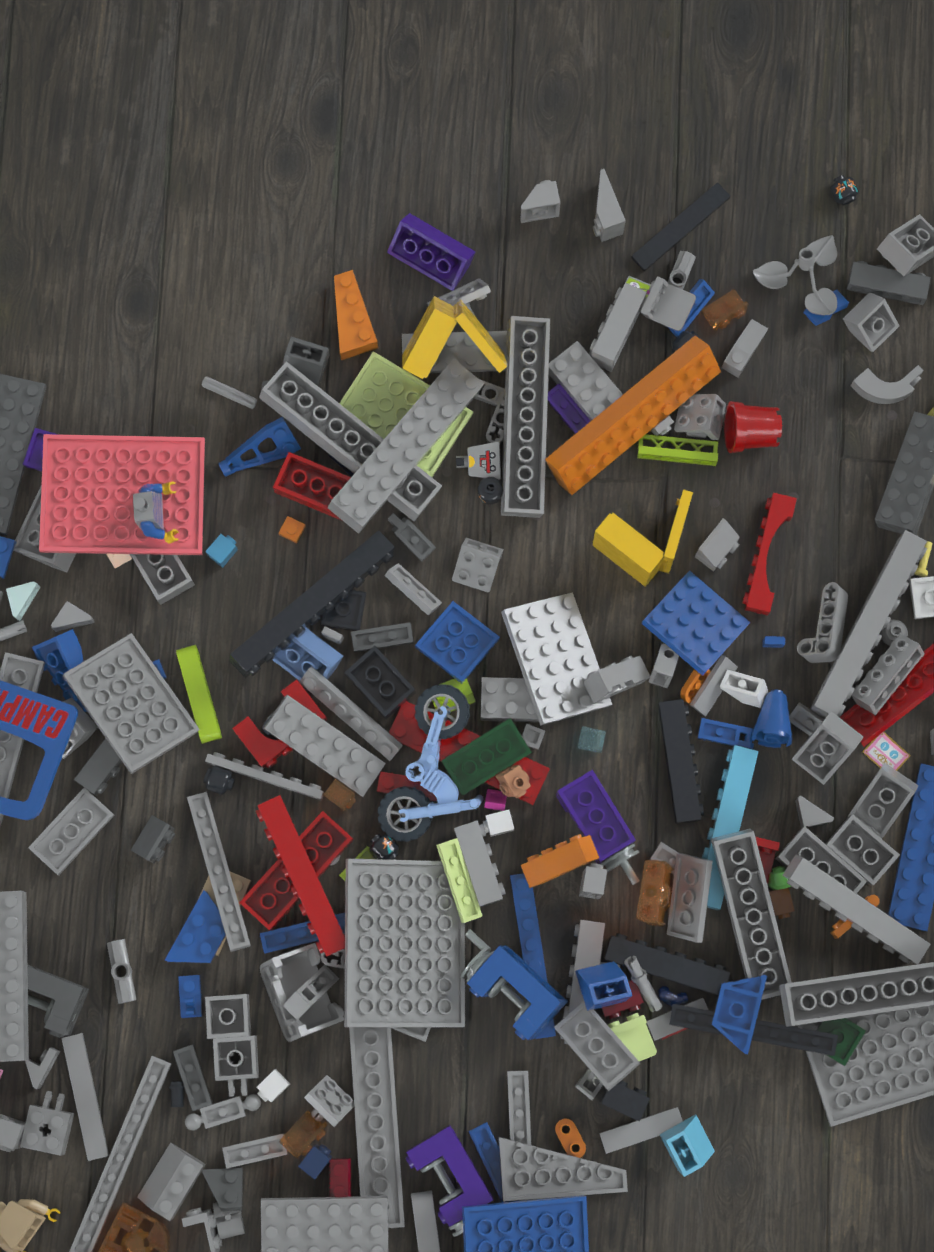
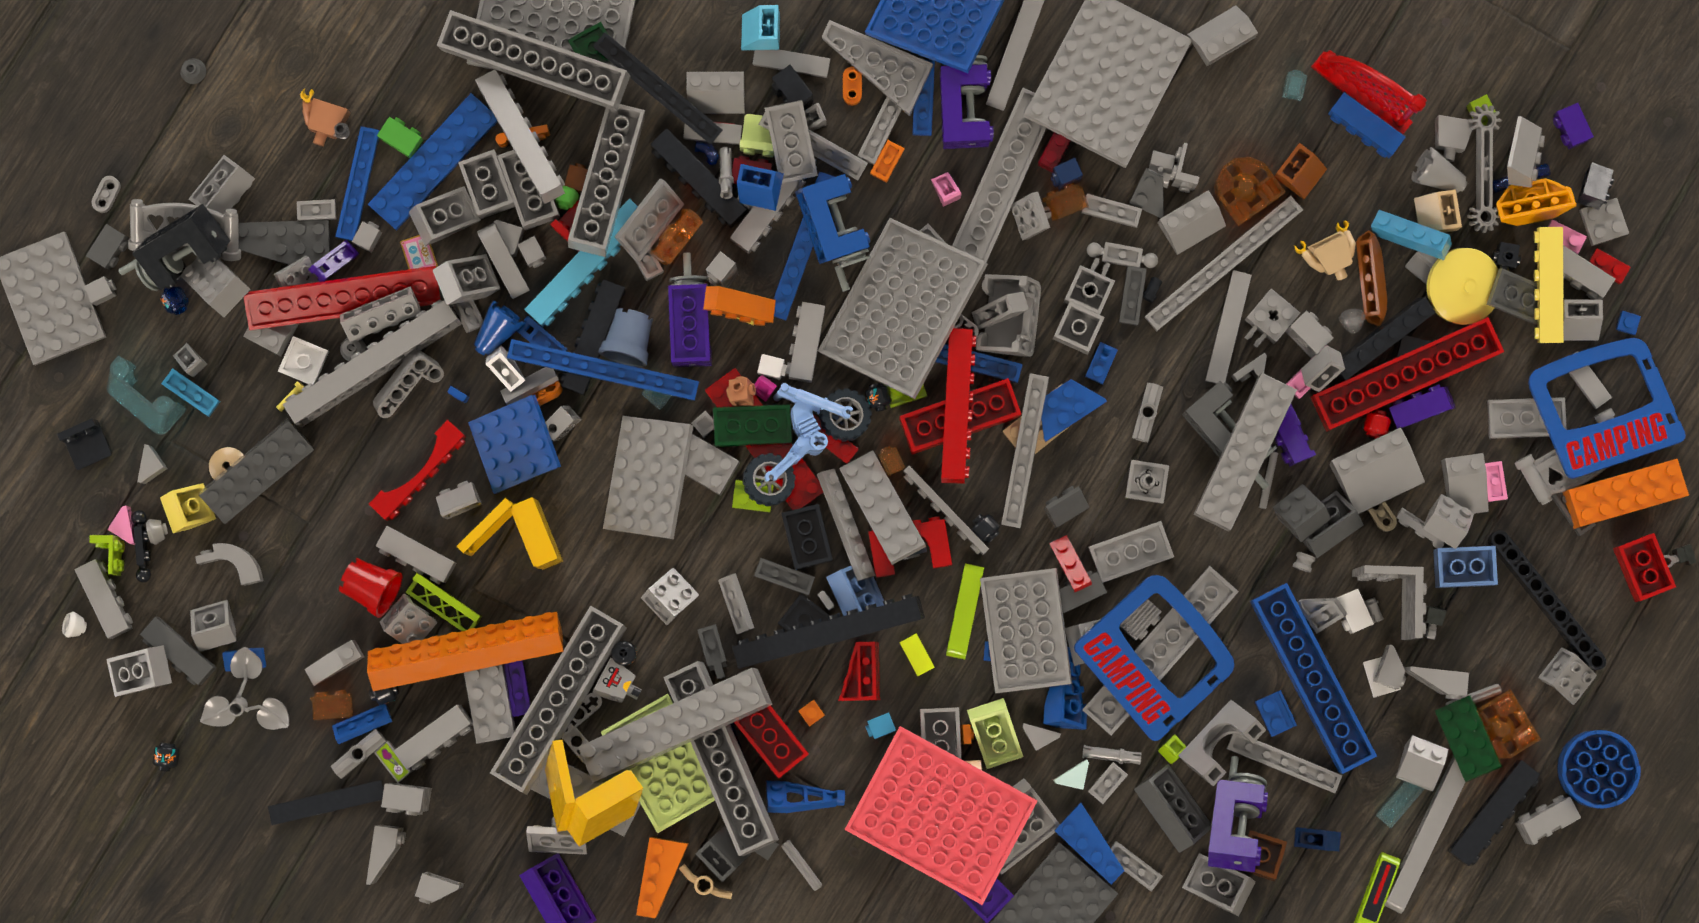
camera: 150 degrees left, 5 degrees up
torso [133,481,179,544] -> none
white brick [257,1069,290,1102] -> none
blue plate [415,601,500,684] -> none
yellowish green plate [436,838,482,923] -> none
light grey wedge [583,656,651,704] -> none
light grey bracket [641,276,696,331] -> none
light grey plate [651,416,674,436] -> none
blue wing [712,975,767,1055] -> none
none -> light grey brick [376,526,457,584]
none -> light grey brick [381,783,432,816]
none -> light grey beam [477,223,529,299]
none -> blue plate [507,339,699,401]
none -> light grey brick [518,236,546,268]
none -> sand blue piece [599,308,653,367]
none -> tan piece [679,864,733,899]
none -> light grey slope [687,72,745,114]
none -> light grey plate [758,113,868,180]
none -> red wedge [838,642,880,701]
none -> orange plate [870,140,905,183]
none -> neon yellow tile [899,633,935,676]
none -> bright pink slope [931,172,961,207]
none -> orange plate [960,724,974,744]
none -> yellowish green slope [967,698,1023,769]
none -> plate [1049,535,1092,592]
none -> light grey brick [1119,599,1162,641]
none -> light grey plate [1125,460,1169,504]

